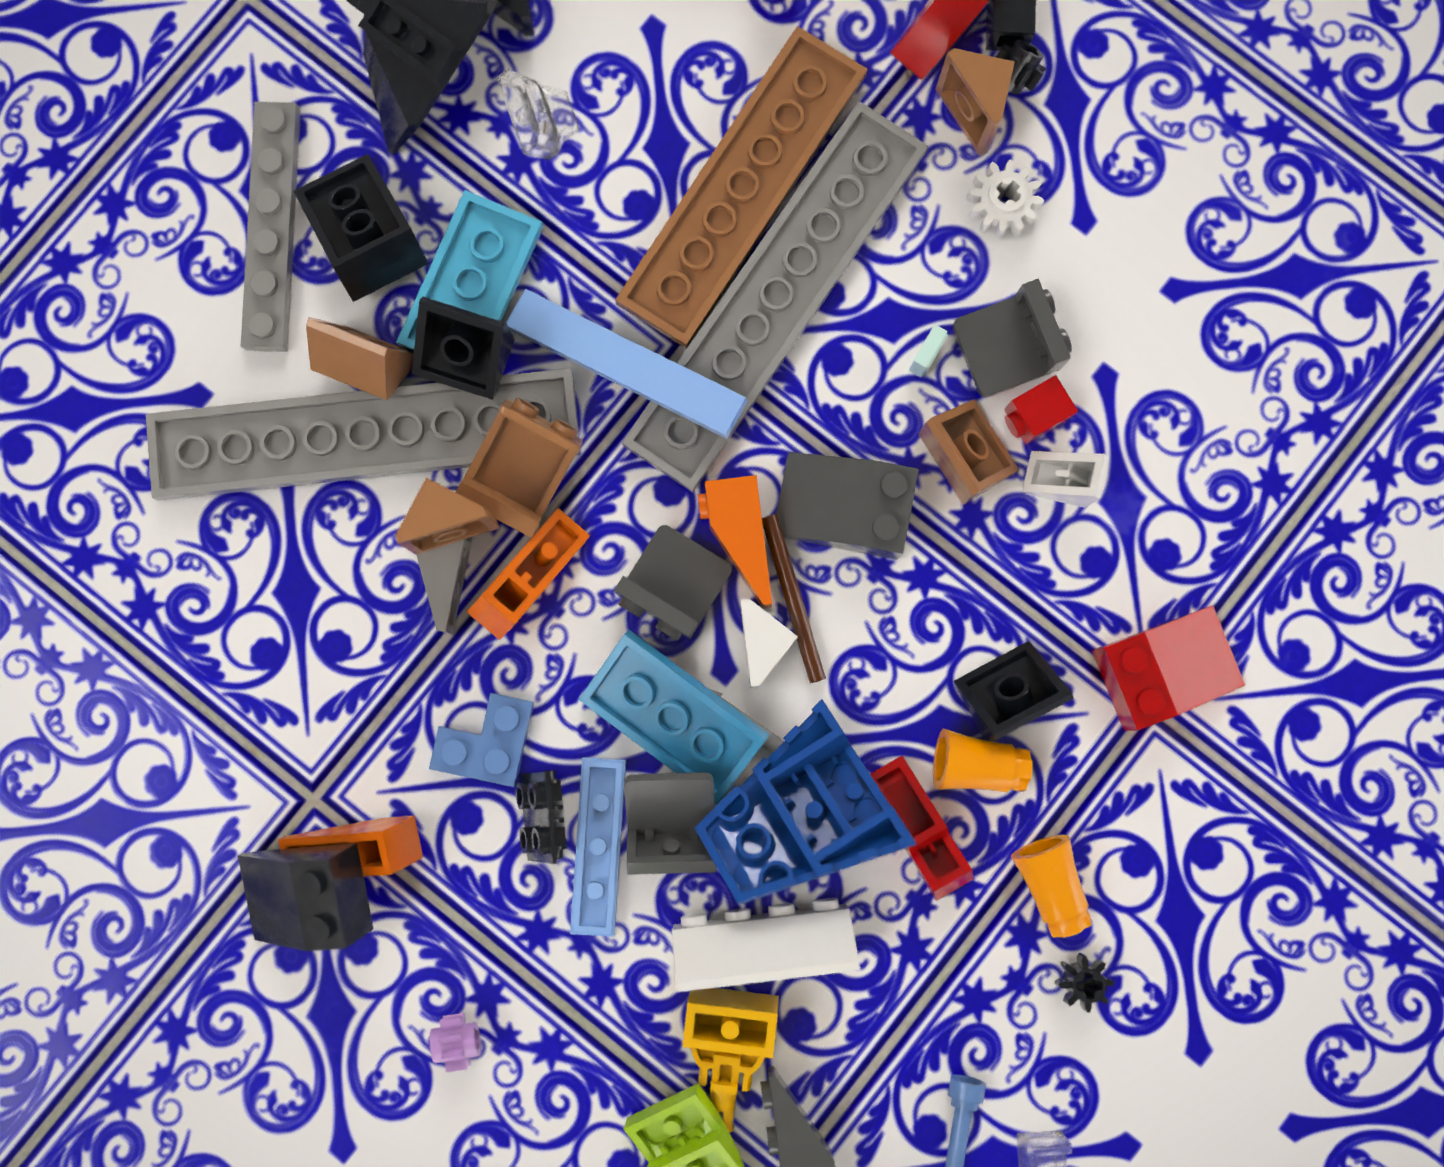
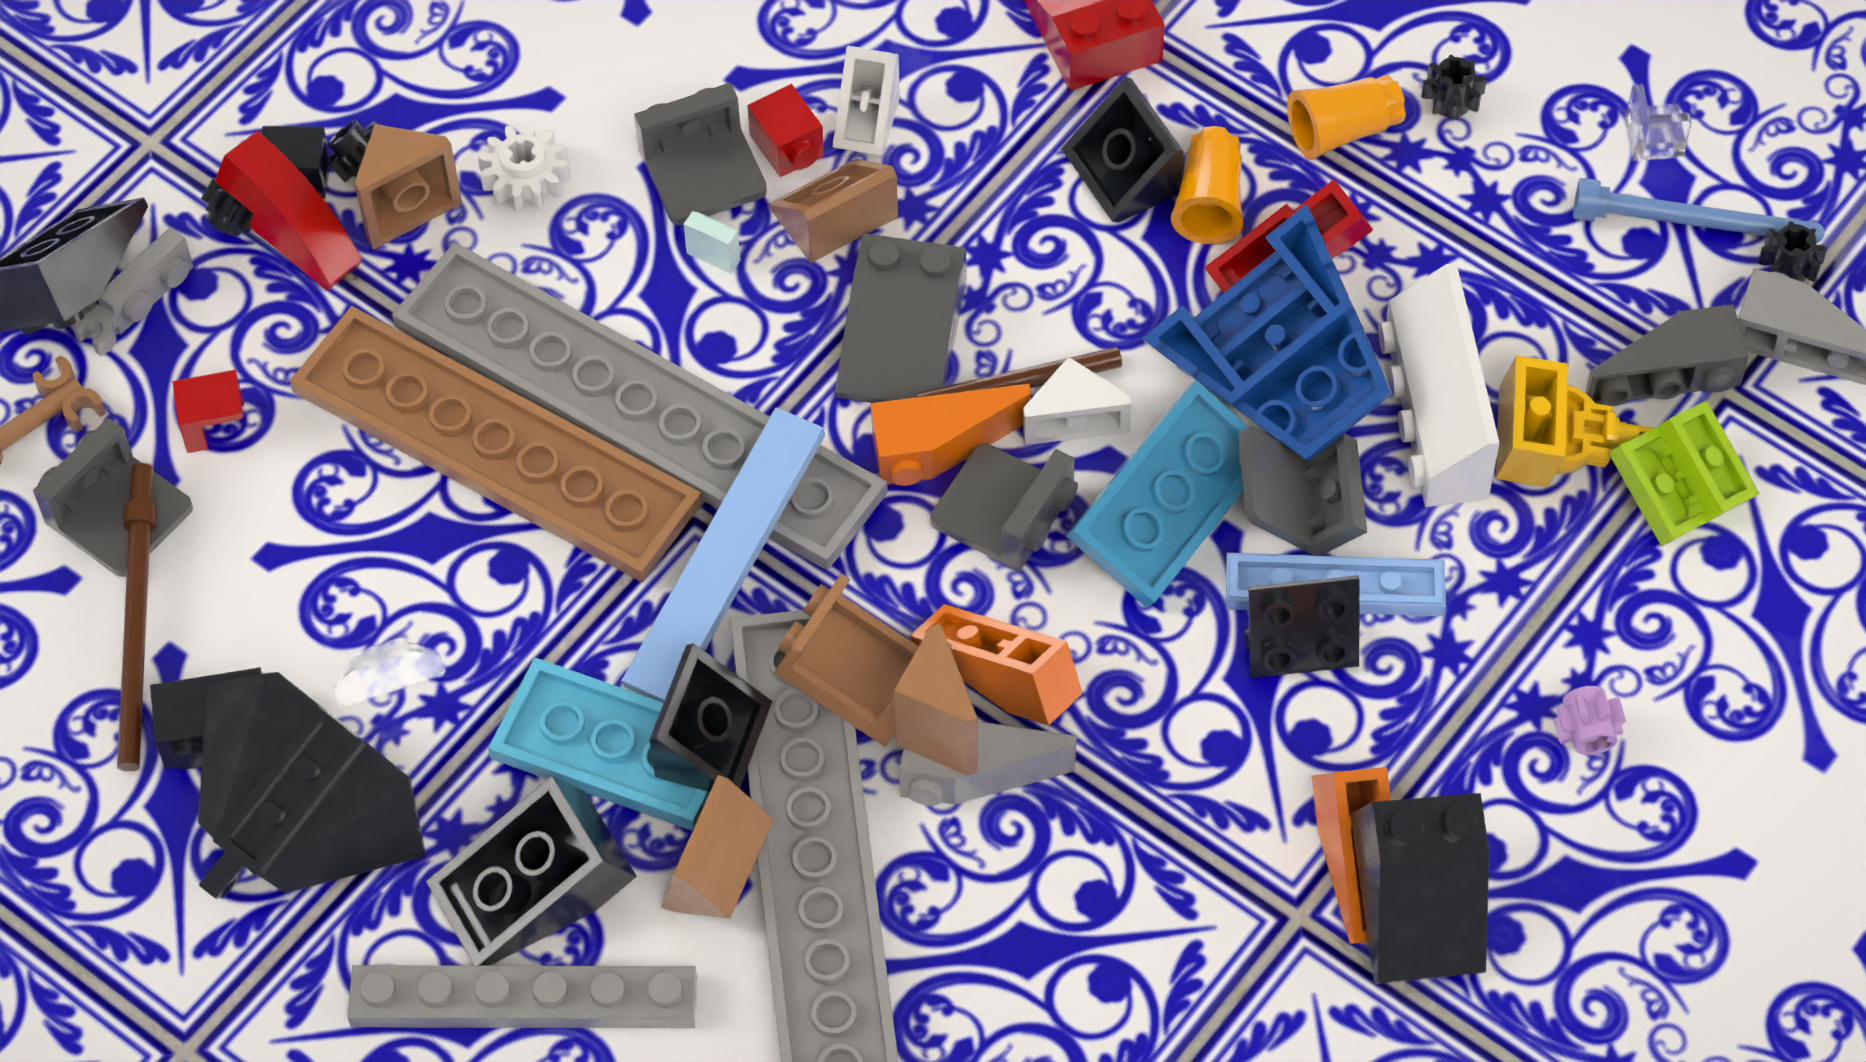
camera: 90 degrees left, 25 degrees down
medium blue plate [429,693,535,787] -> none

